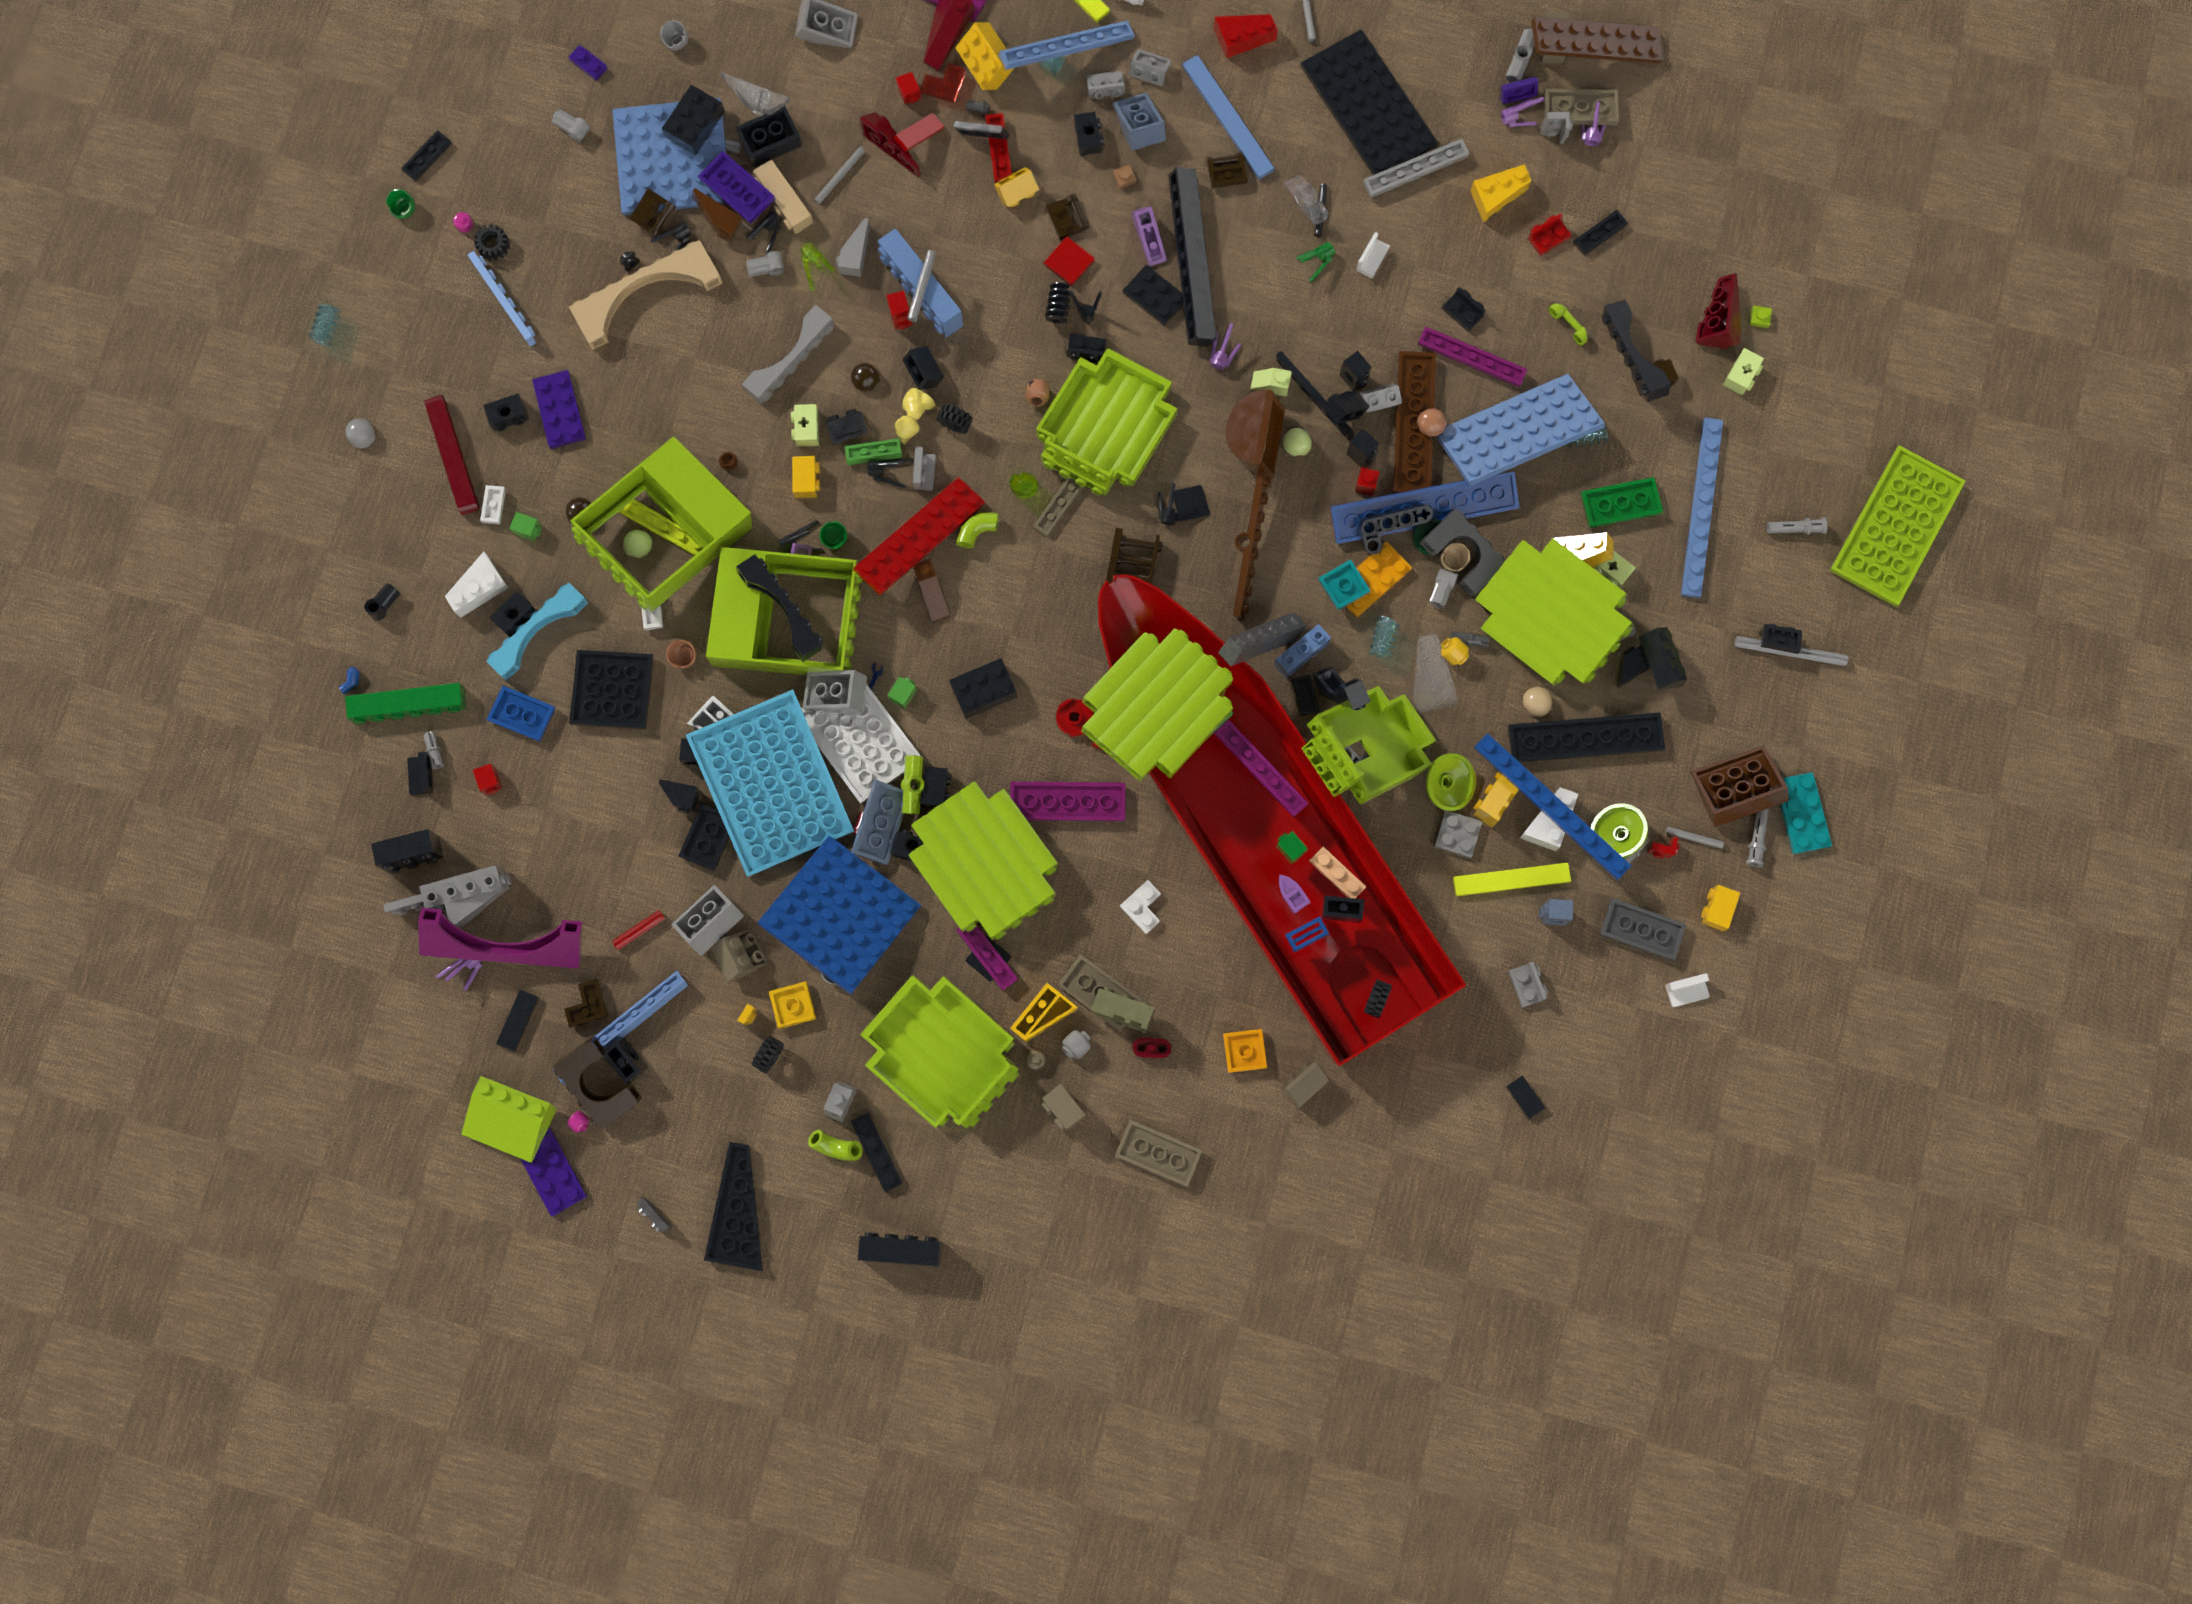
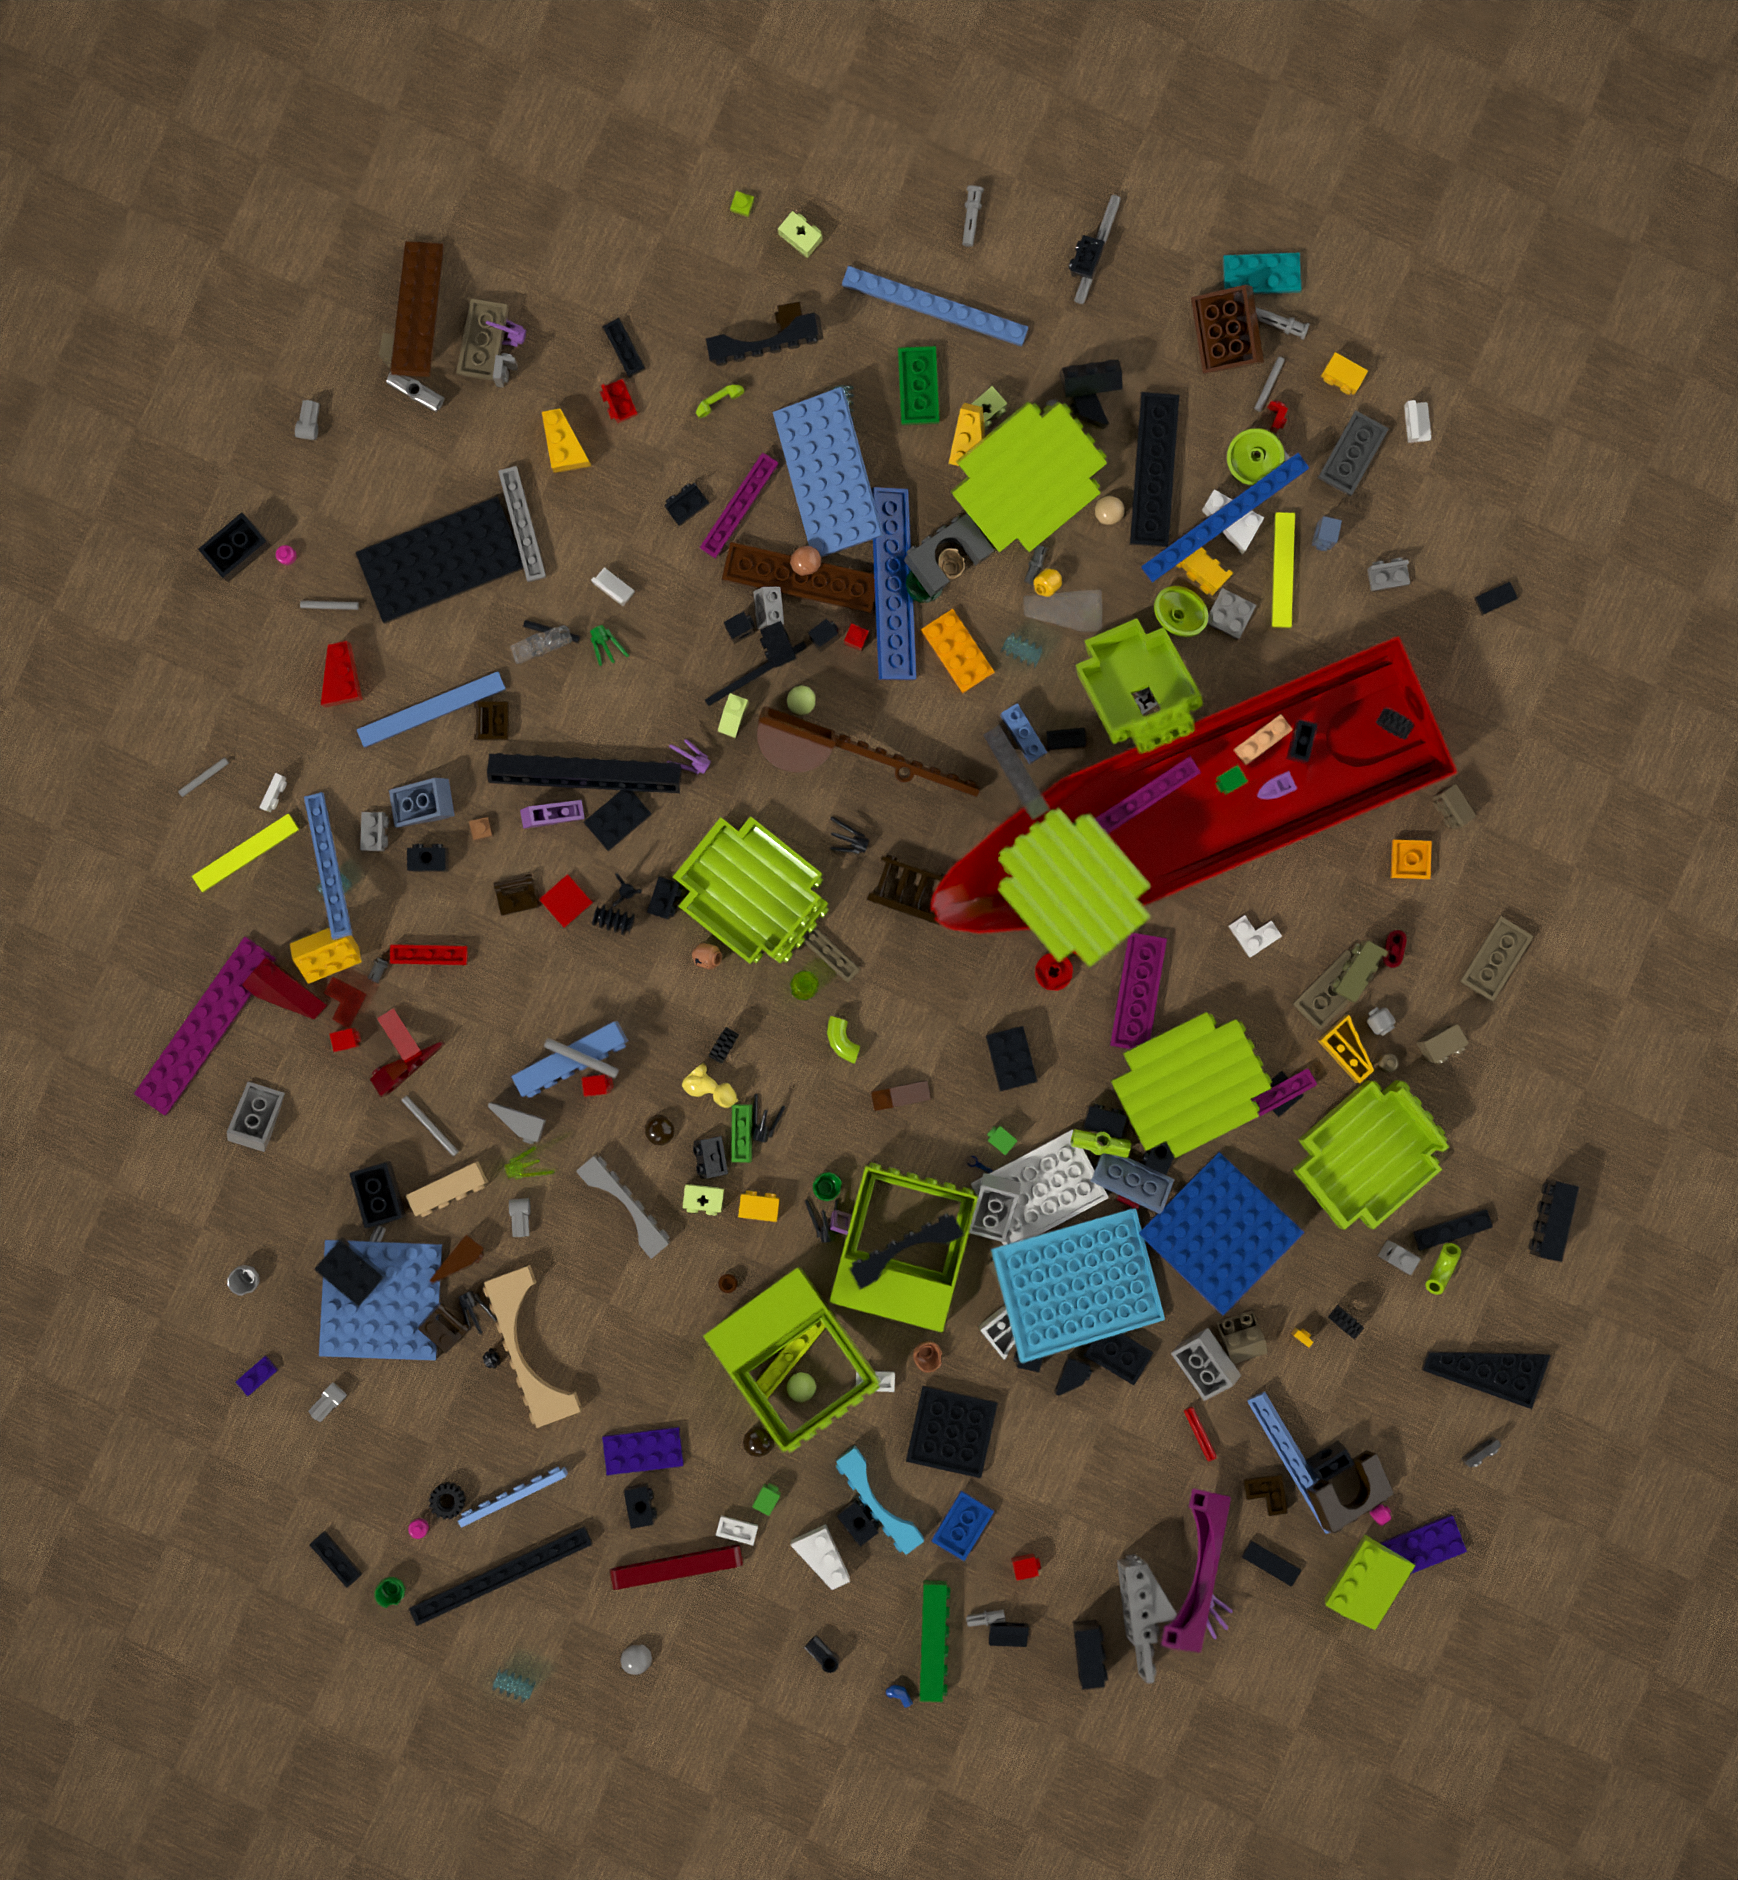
camera: 85 degrees left, 10 degrees up
dark purple plate [697,151,776,224] -> none
clear wedge [720,72,791,116] -> none
black plant [746,212,781,254] -> none
yellow plate [768,981,817,1029] -> none
red plate [853,477,985,596] -> none
black brick [902,346,944,390] -> none
light grey bracket [913,447,936,491] -> none
black tile [954,121,1010,140] -> none
yellow brick [994,167,1039,207] -> none
light grey bracket [1129,49,1172,86] -> none
black sticker [1173,485,1210,521] -> none
blue tile [1285,917,1329,953] -> none
black arch [1312,666,1371,711] -> none
teal plate [1318,559,1371,611] -> none
black beam [1358,504,1433,554] -> none
light grey piece [1429,568,1458,608] -> none
dark purple plate [1501,77,1538,104] -> none
medium lavender plant [1501,97,1544,128] -> none
dark red wedge [1695,273,1741,349] -> none
lime plate [1829,445,1966,607] -> none
none -> black plate [409,1526,593,1626]

